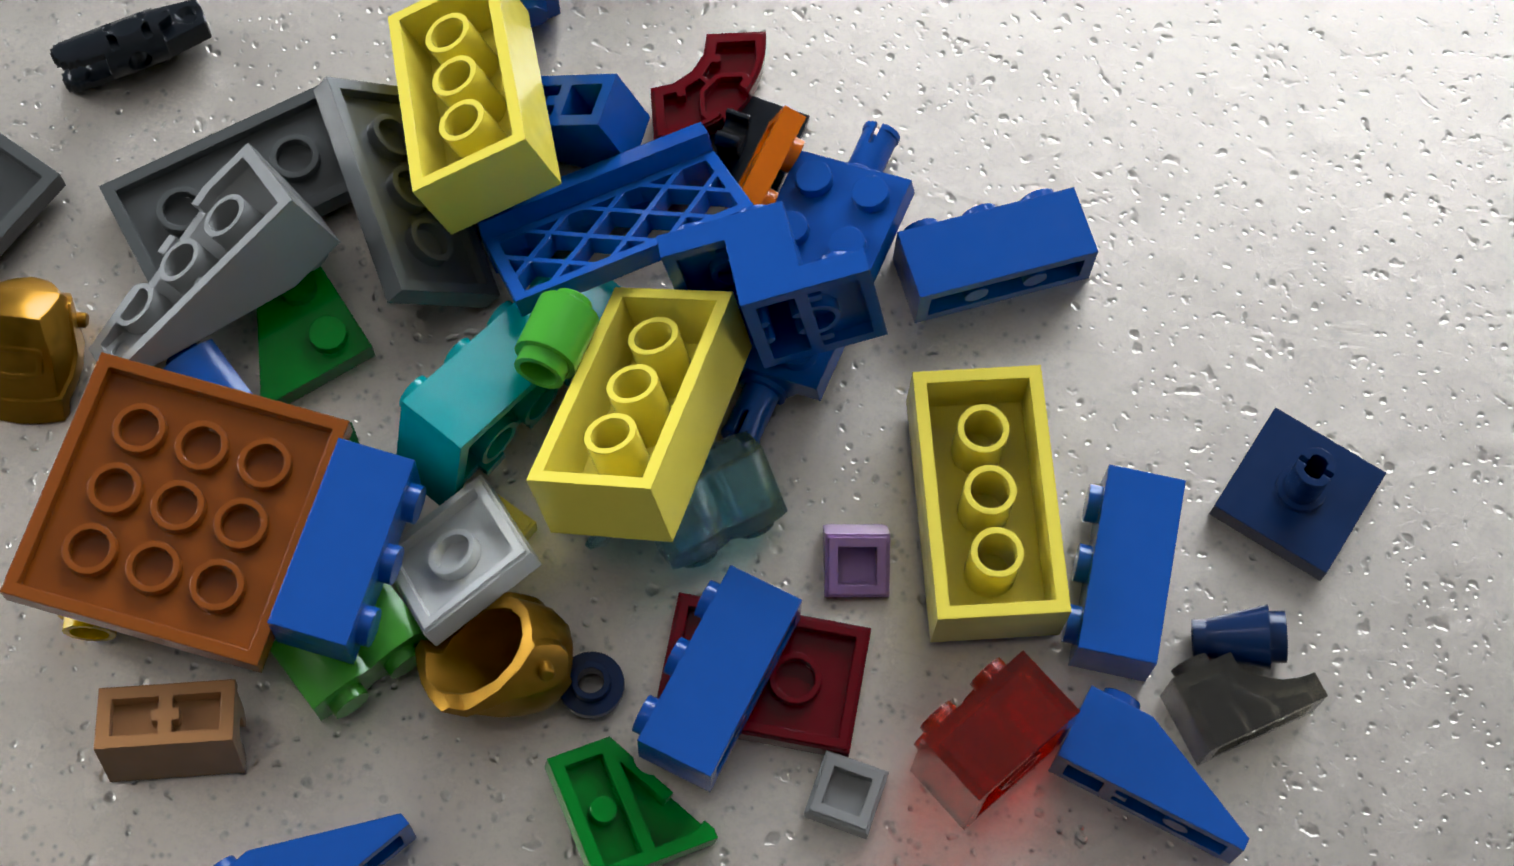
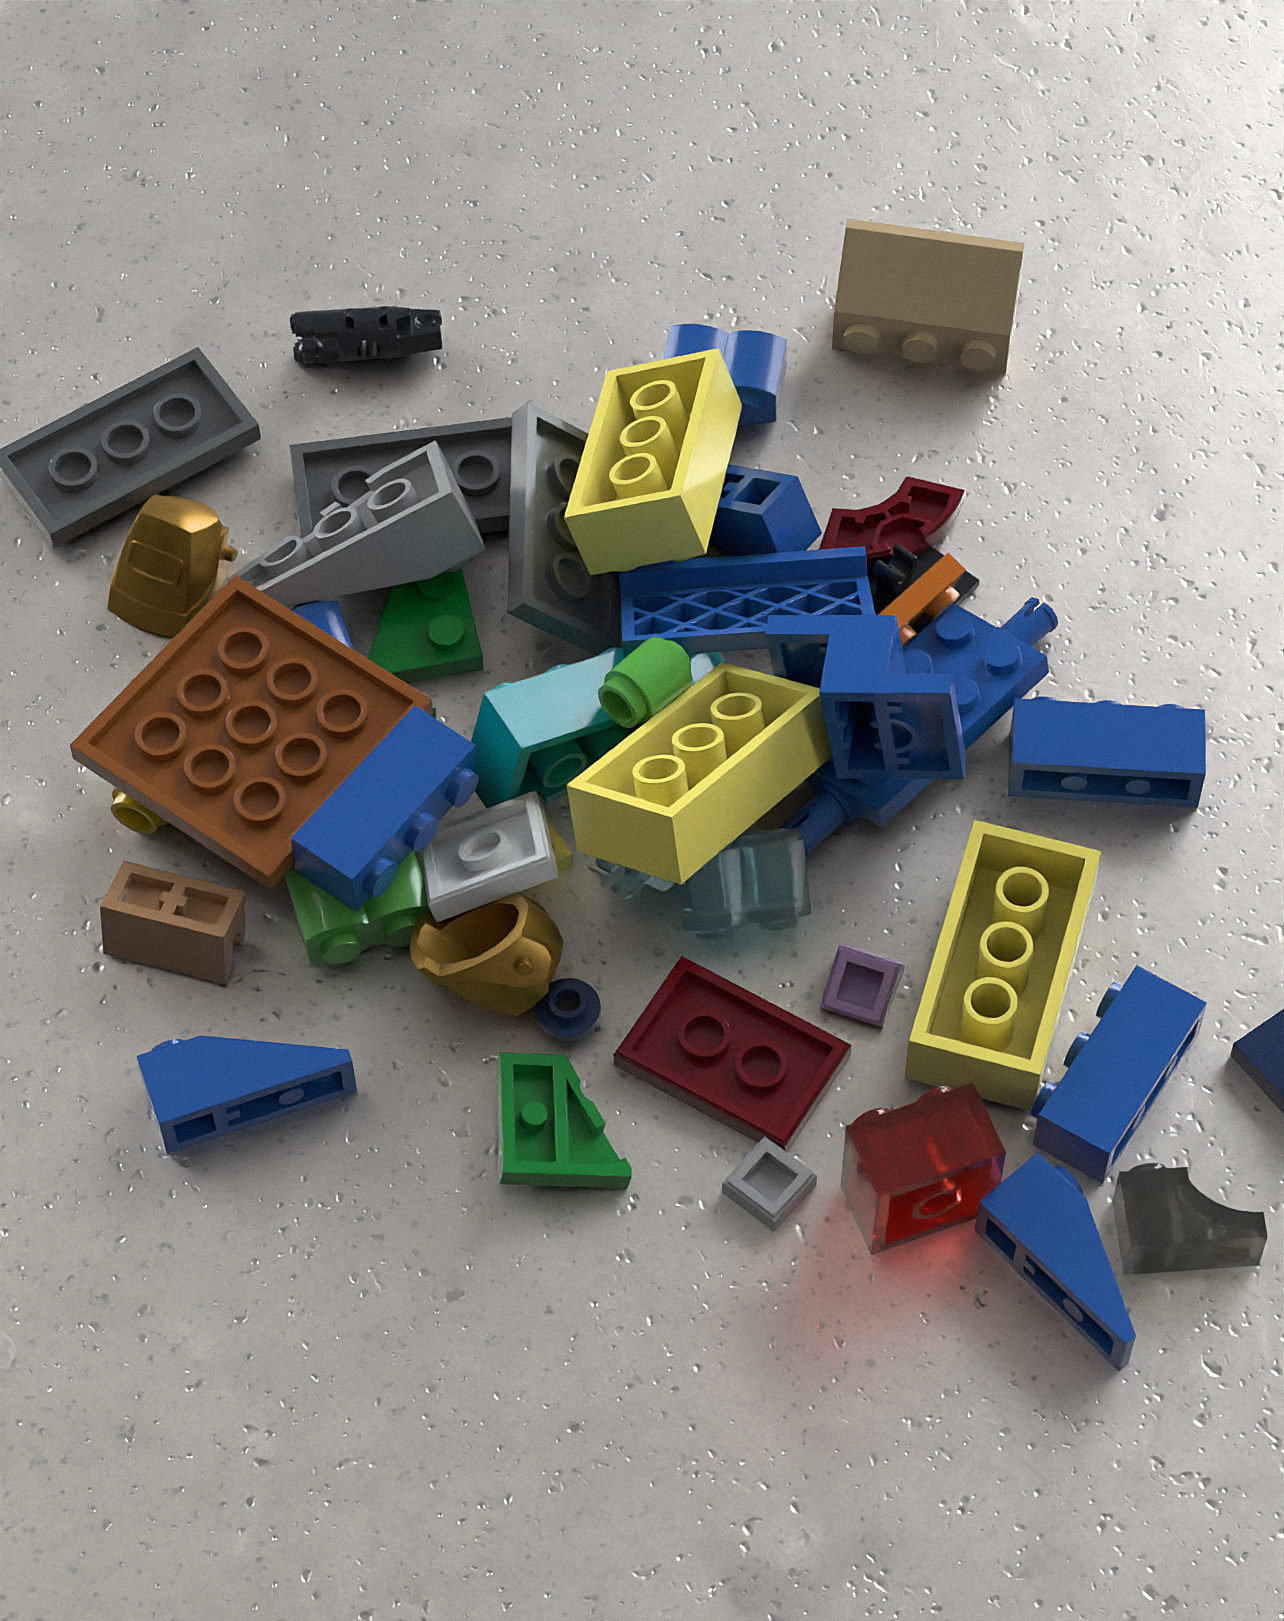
camera: 25 degrees right, 10 degrees down
blue brick [632,565,802,792] -> none
dark blue cone [1191,604,1288,670] -> none

